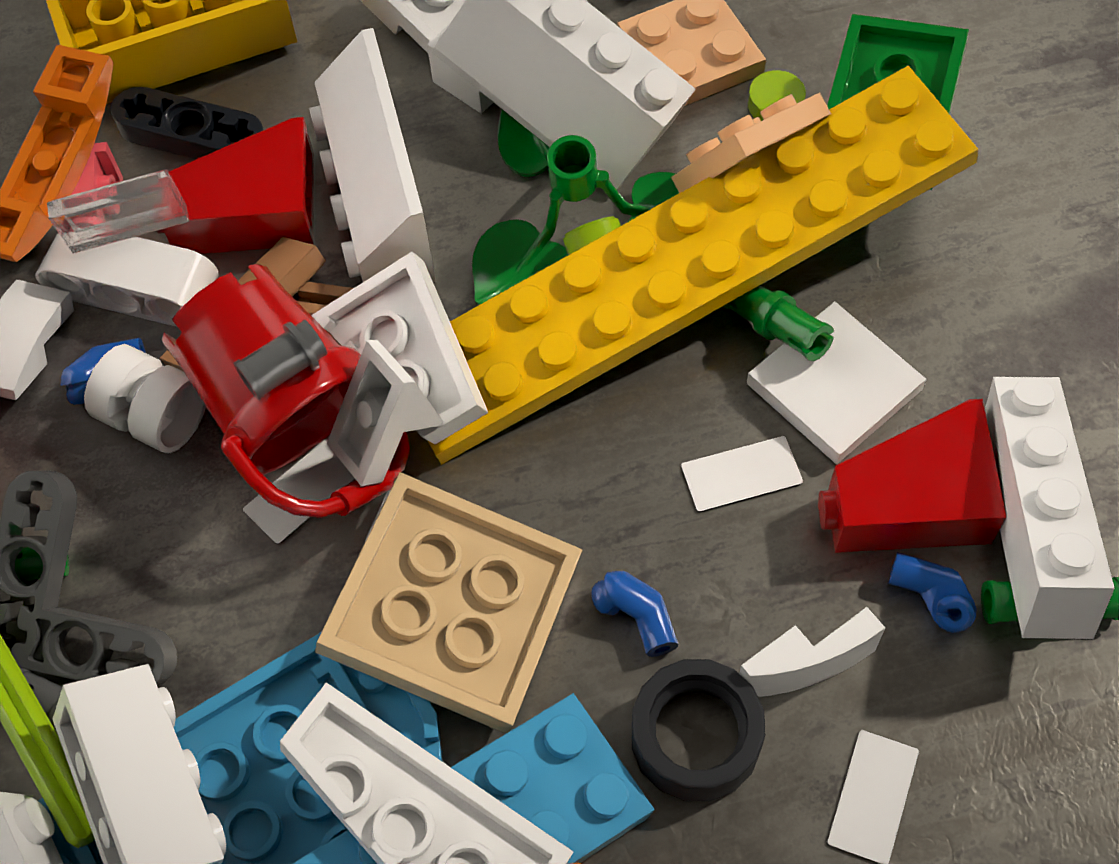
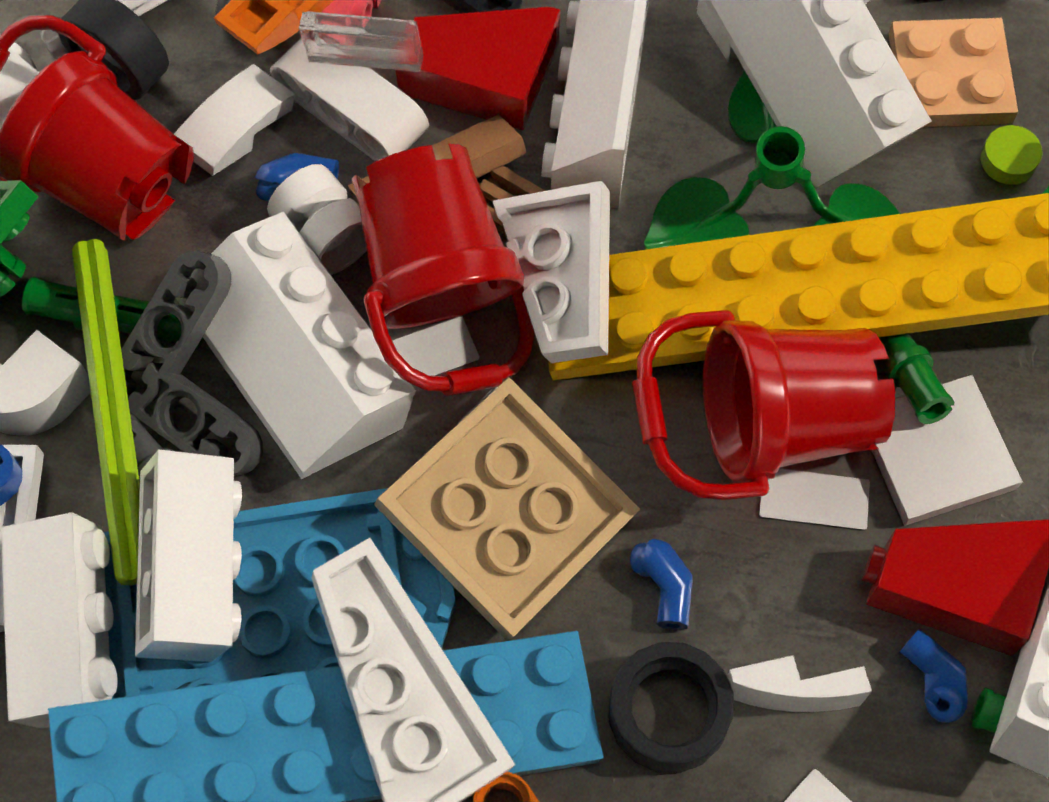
camera: 20 degrees right, 5 degrees up
dark grey pin [233,320,327,401] -> none
white slope [327,339,443,486] -> none
lime tile [563,216,621,255] -> none
light nougat plate [671,92,831,193] -> none
none -> white slope [176,211,416,479]
none -> red piece [632,310,895,500]

